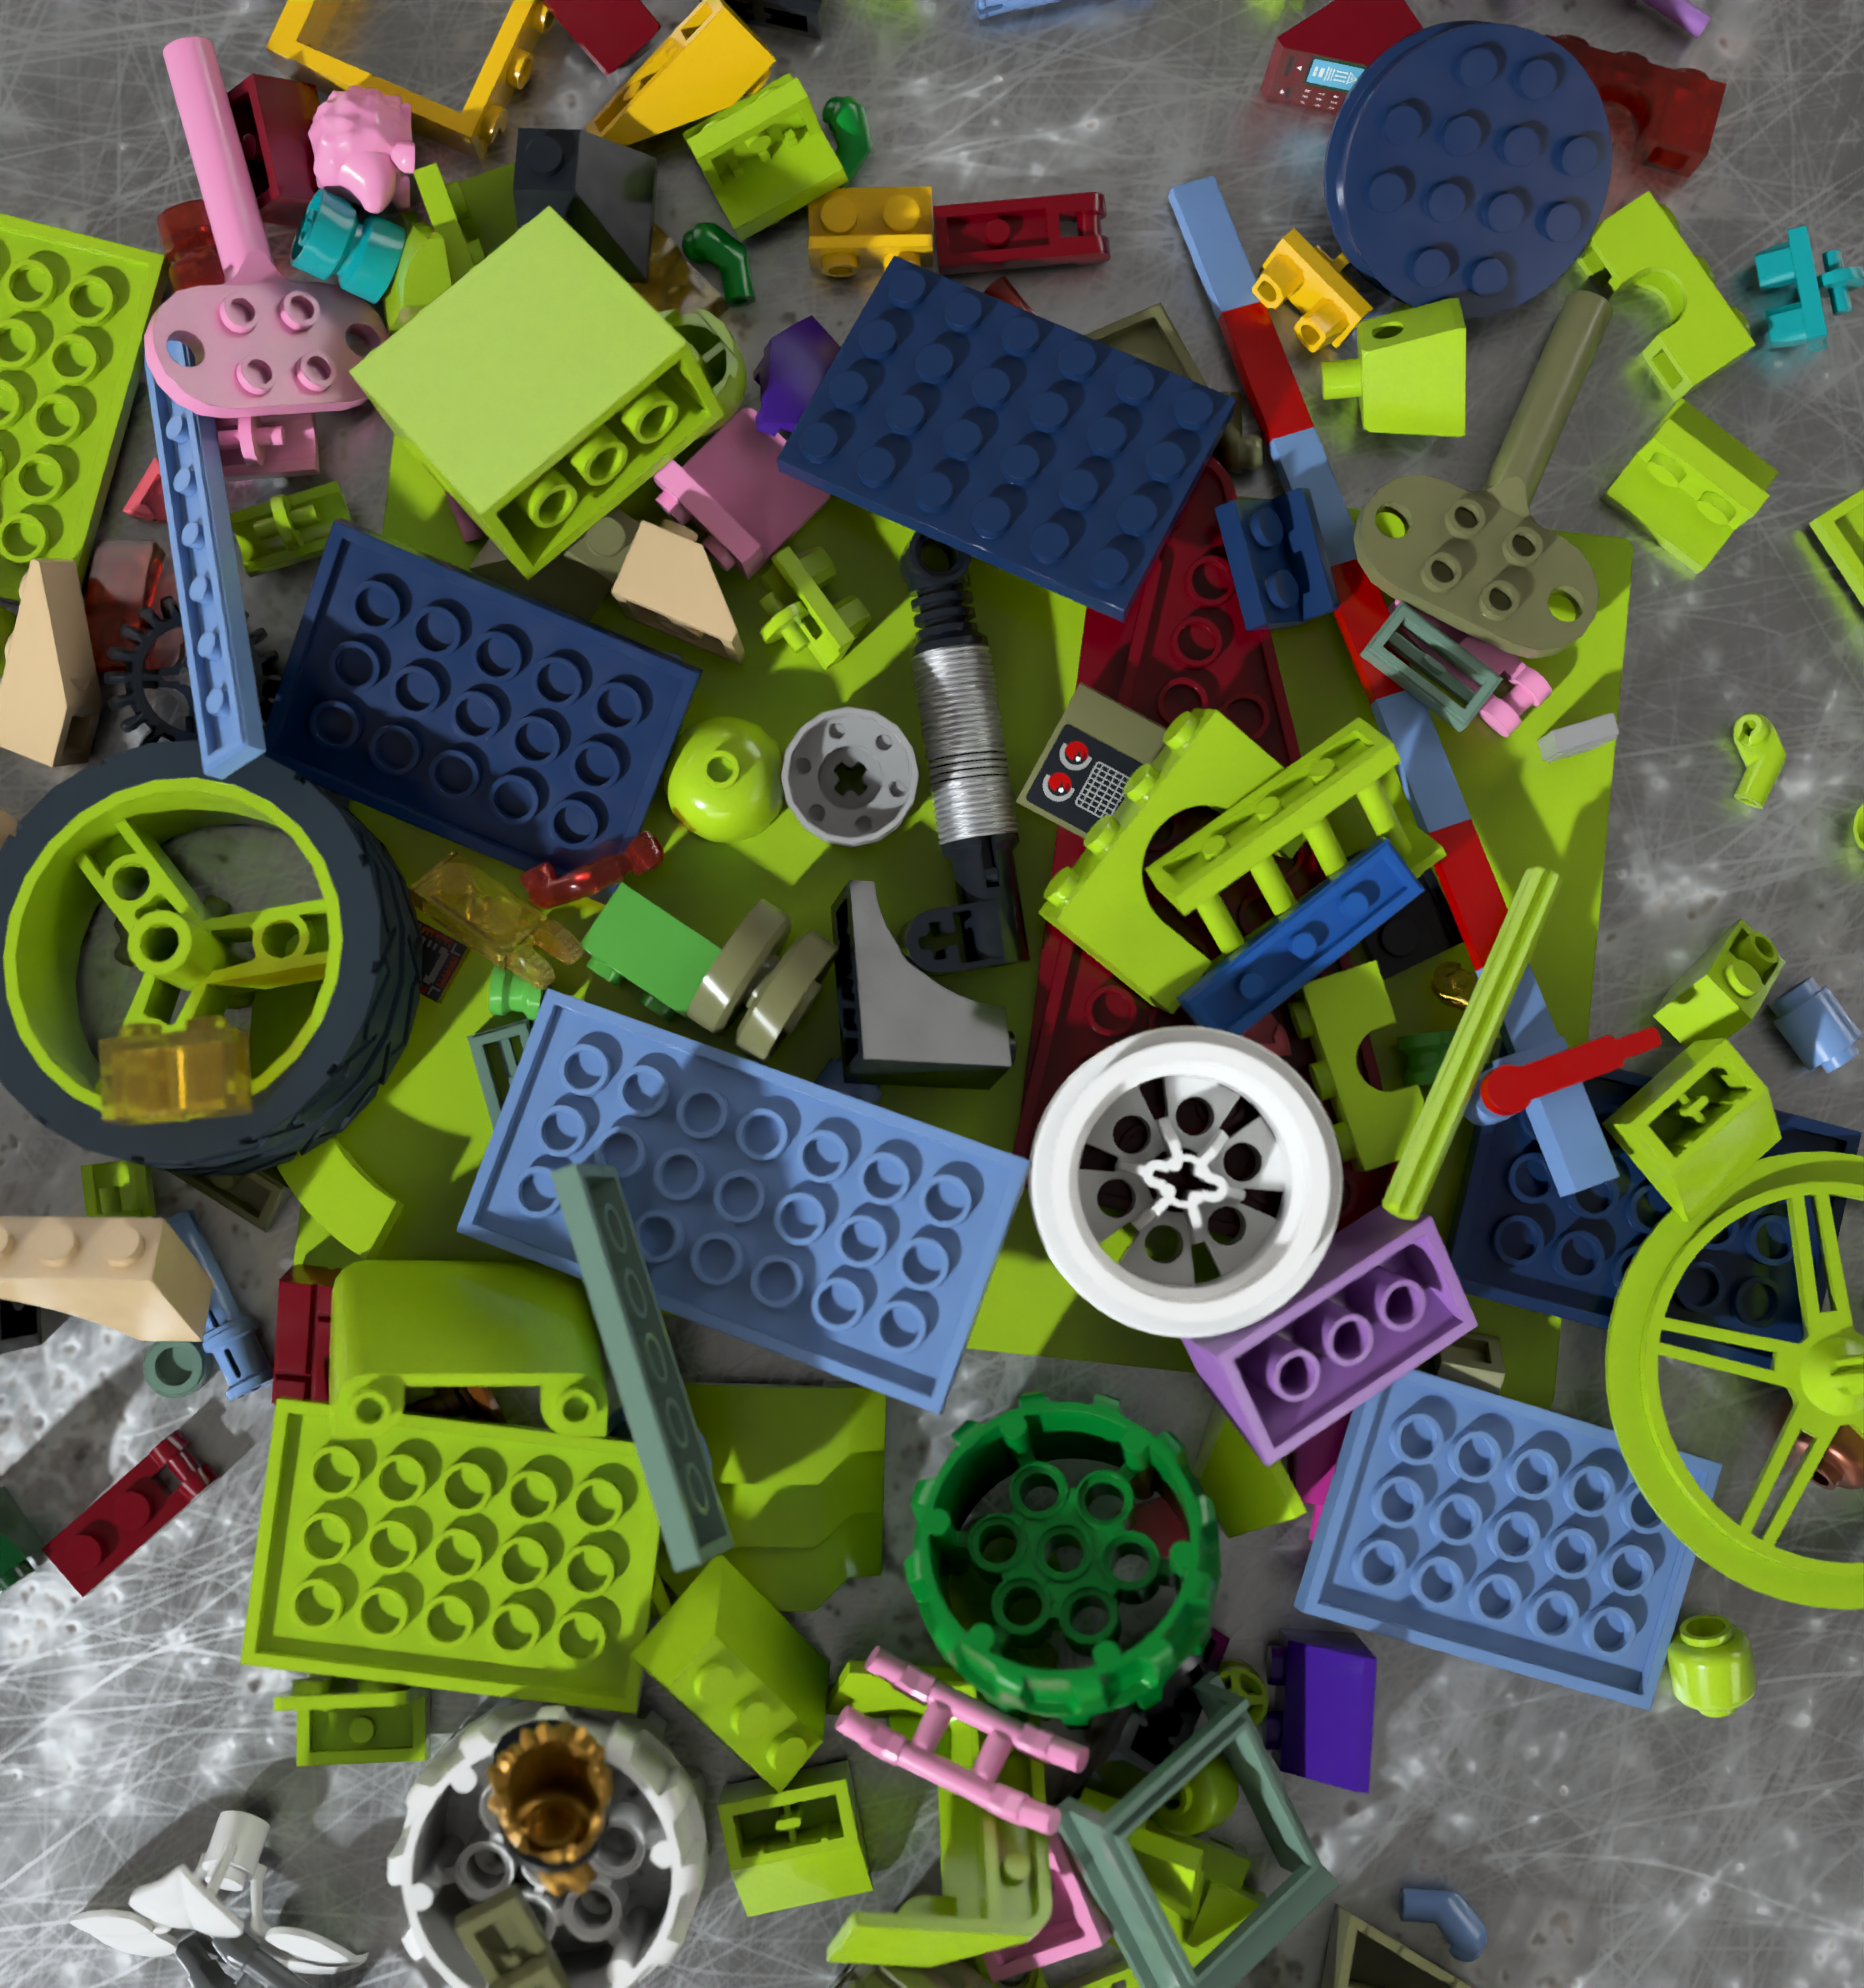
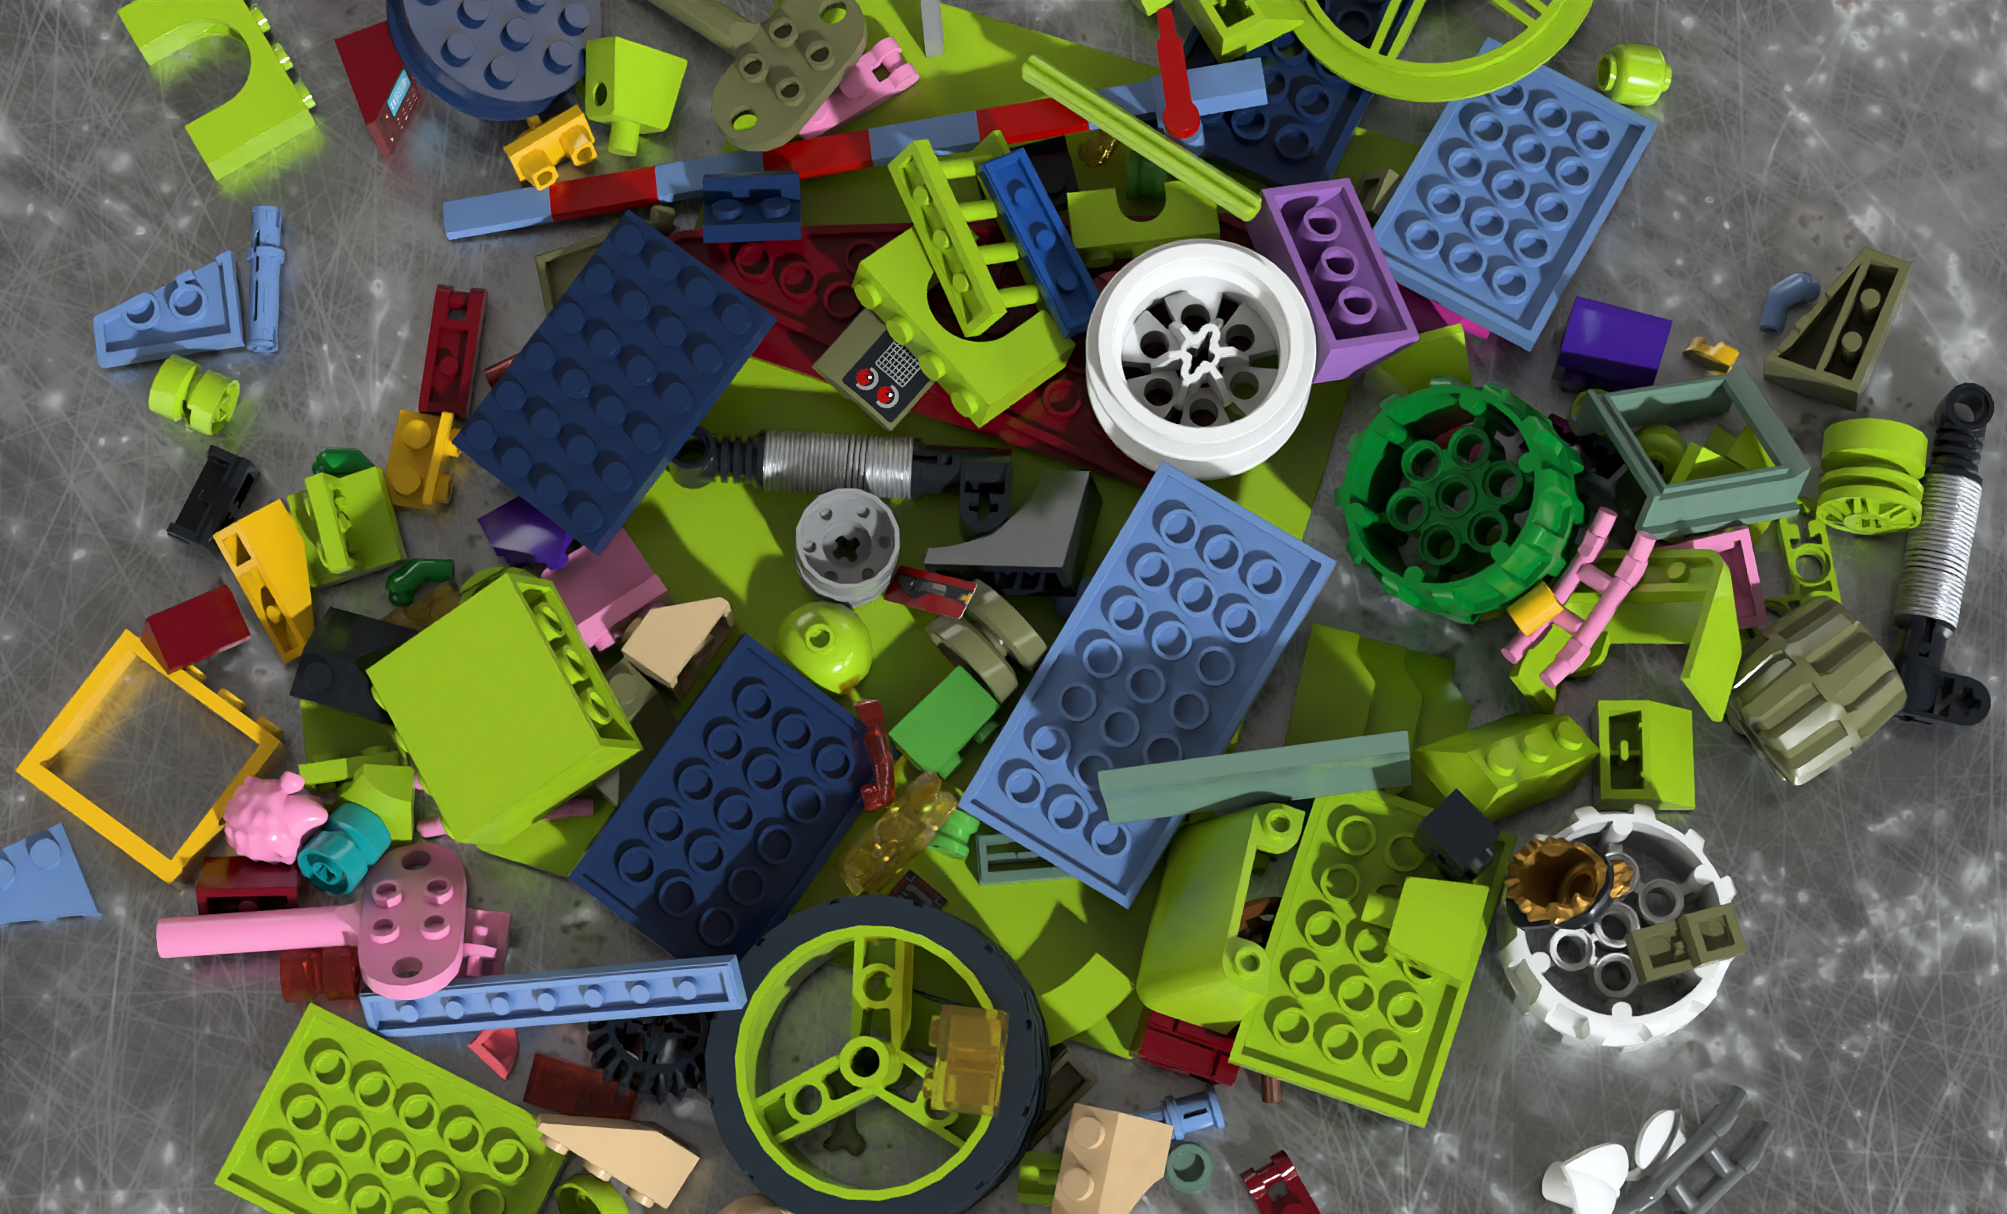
camera: 70 degrees left, 10 degrees down
lime hips [230,480,352,577] -> none
lime bracket [273,1673,431,1767] -> none
lime hips [759,546,871,671] -> none
sand green tile [1359,601,1503,732] -> none
none -> red sticker [883,565,977,619]
none -> lime torso [1361,877,1490,988]
none -> black brick [1412,788,1501,882]
none -> yellow hinge [1506,581,1564,636]
none -> yellow tile [1682,337,1739,376]

